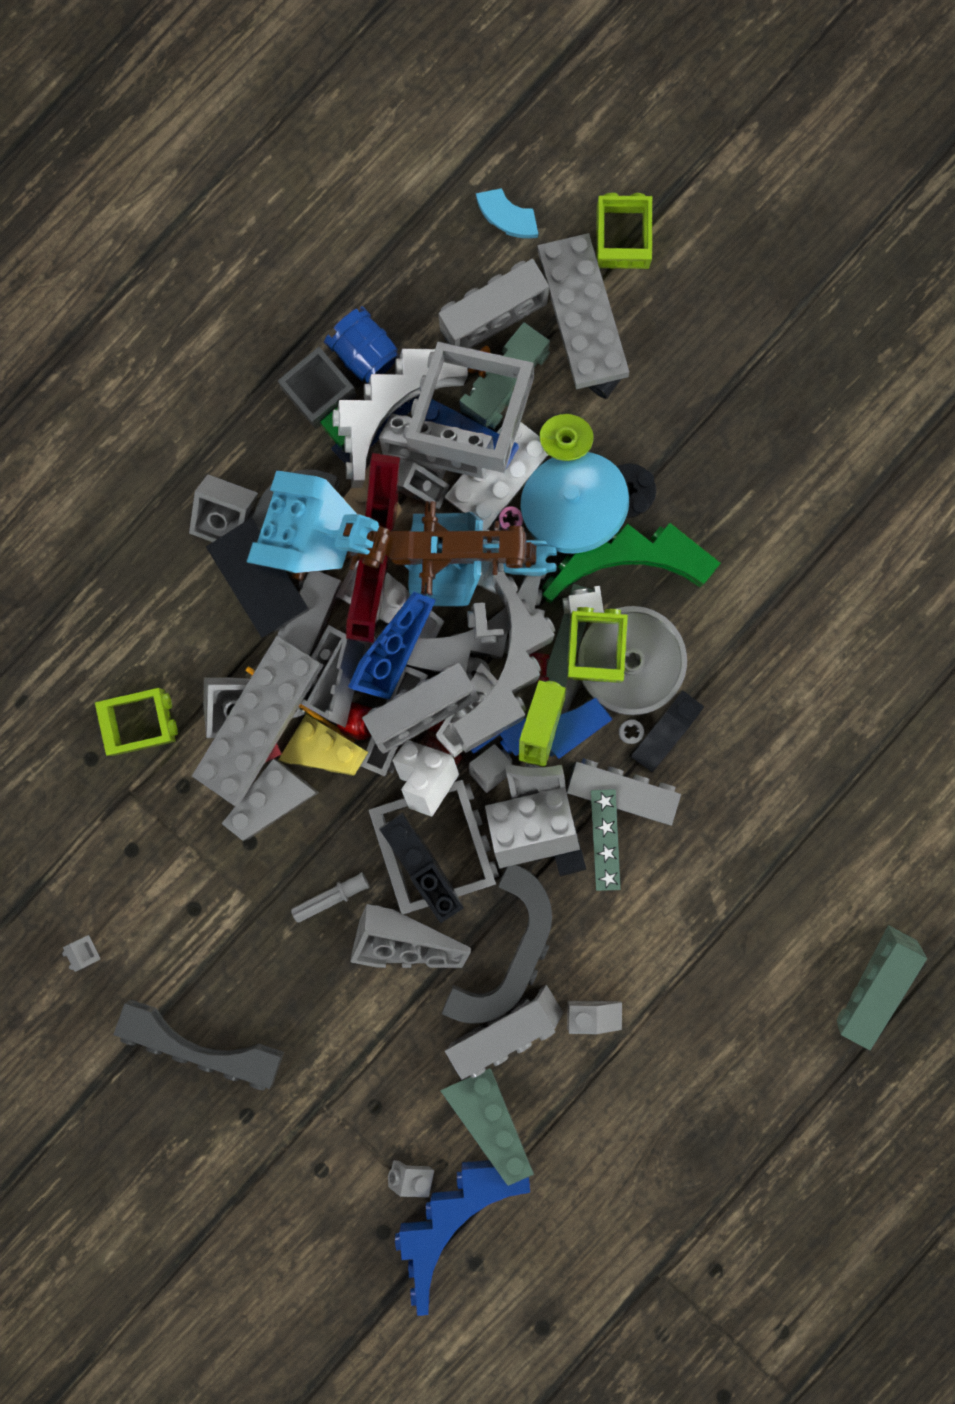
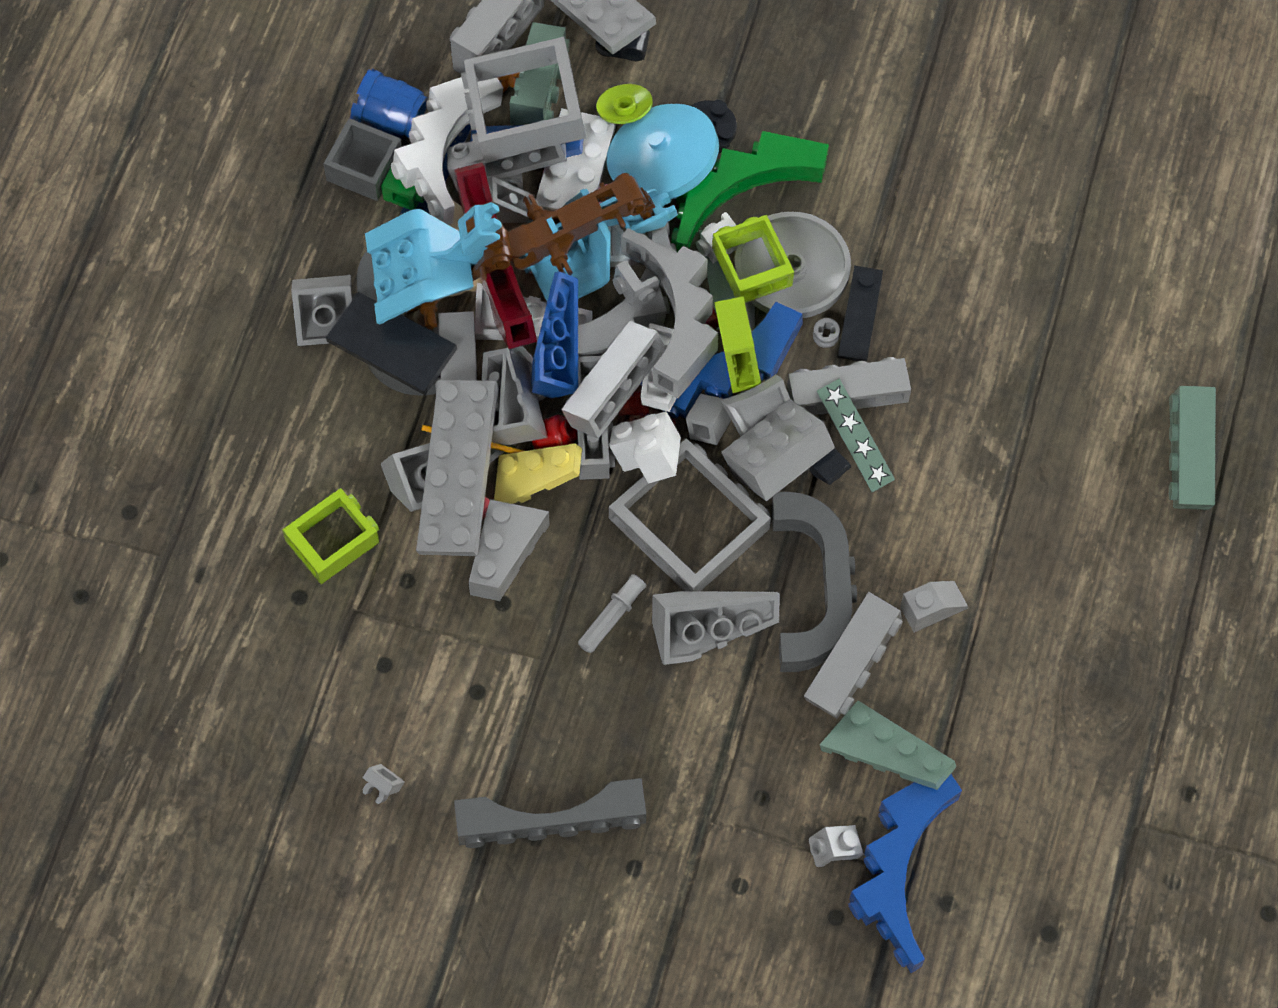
camera: 30 degrees left, 20 degrees down
black slope [379,813,464,923] -> none

